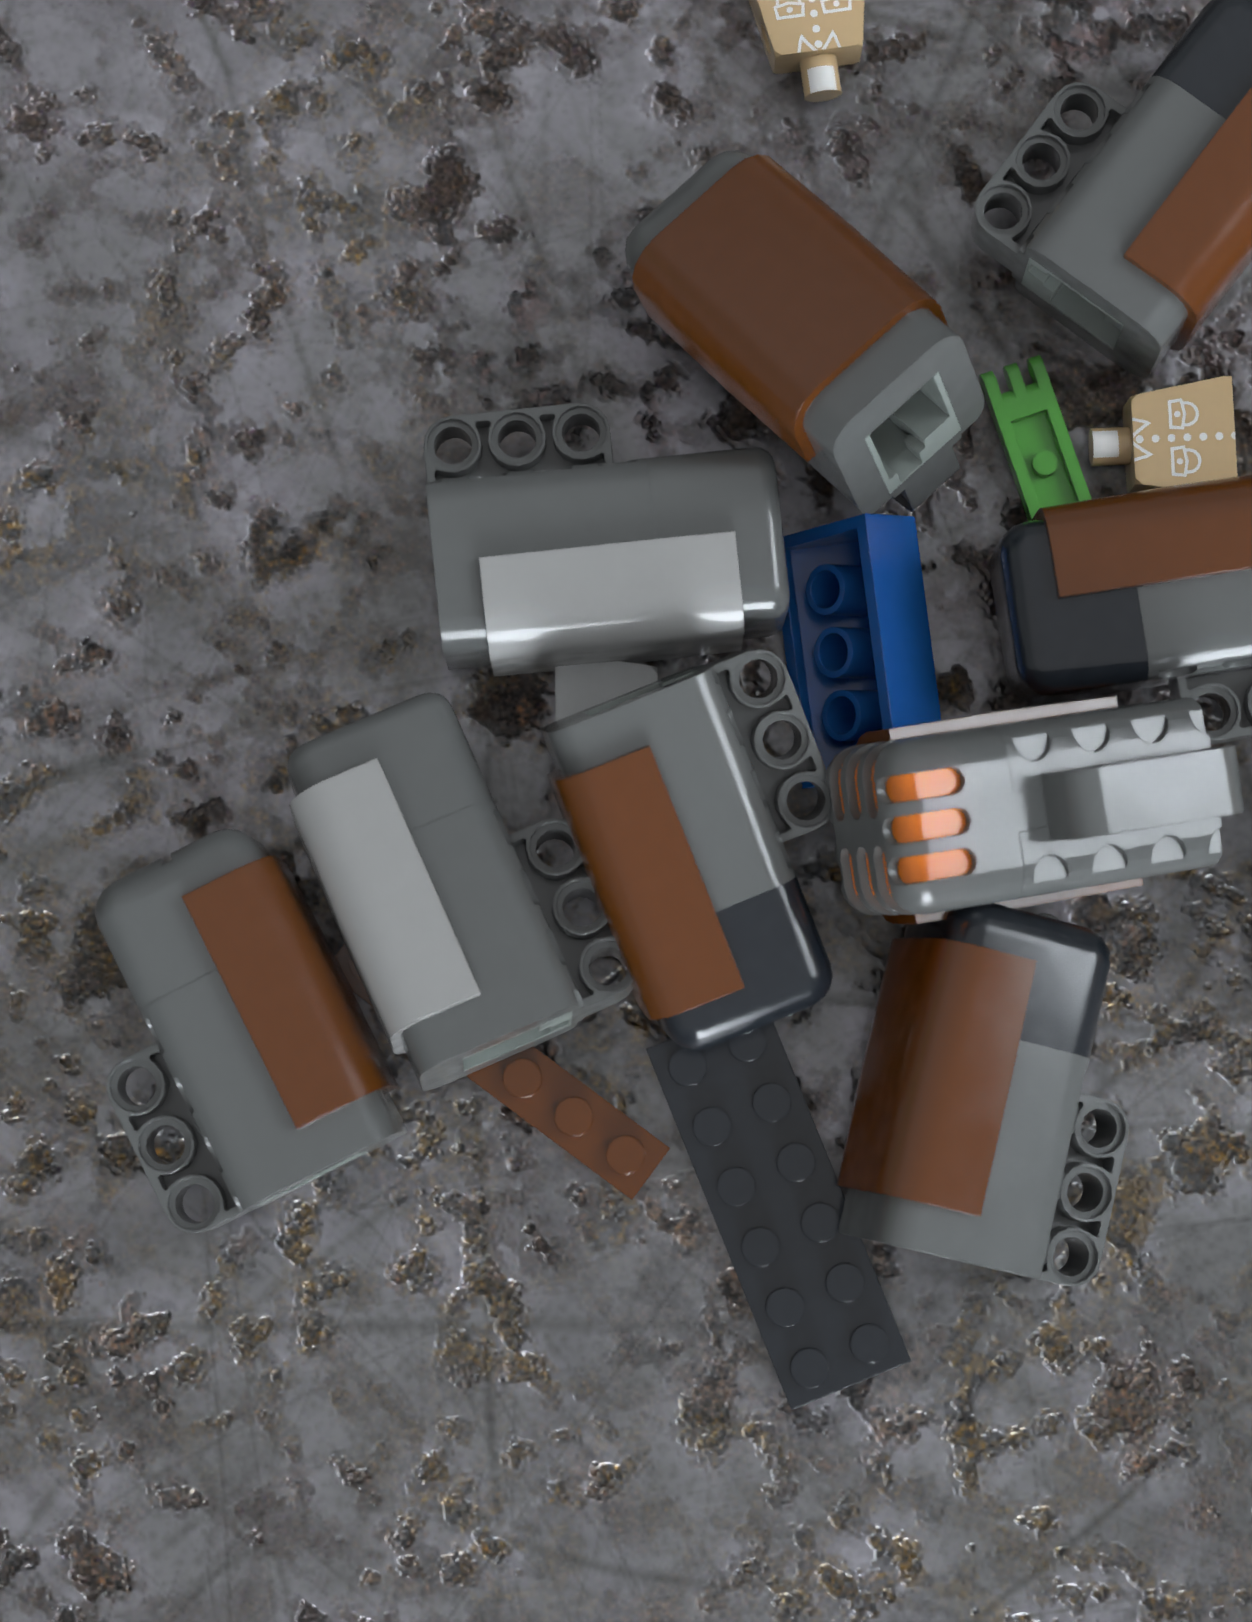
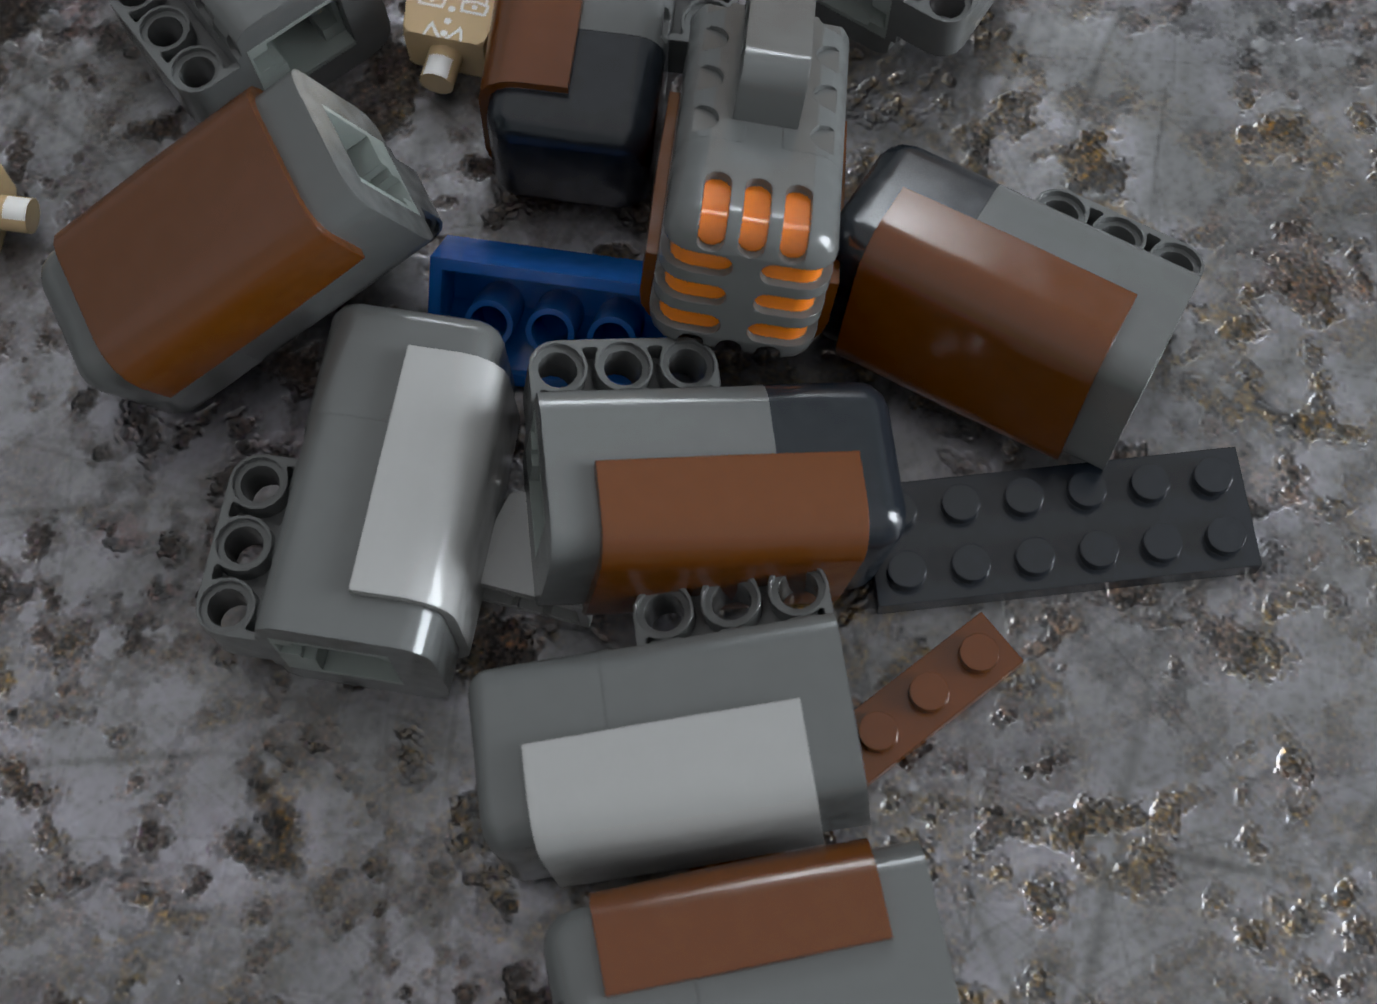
camera: 75 degrees left, 15 degrees down
bright green hinge [979,355,1091,521] -> none

